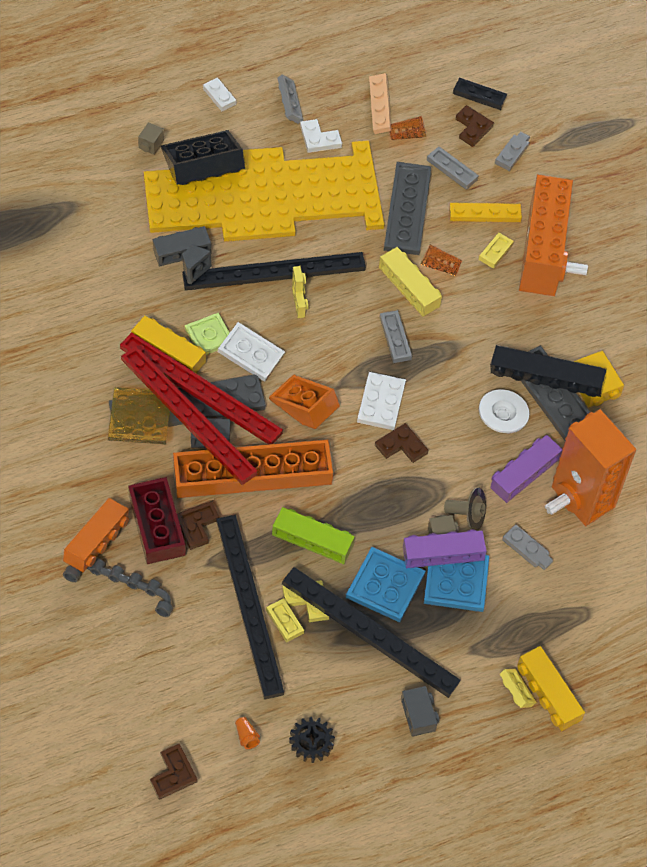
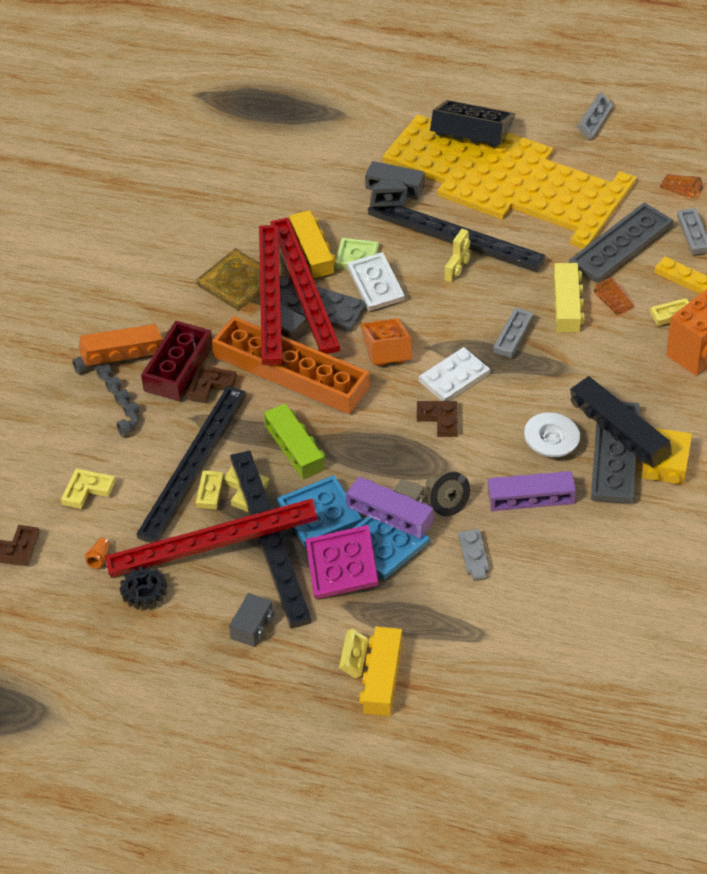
camera: 45 degrees right, 10 degrees down
dark tan brick [138,122,164,154] -> none
white plate [203,78,236,112] -> none
white plate [300,119,342,153] -> none
light nougat plate [369,73,391,134] -> none
orange piece [545,409,637,527] -> none
none -> light yellow plate [61,469,116,509]
none -> red plate [106,498,318,578]
none -> dark pink plate [306,525,379,599]

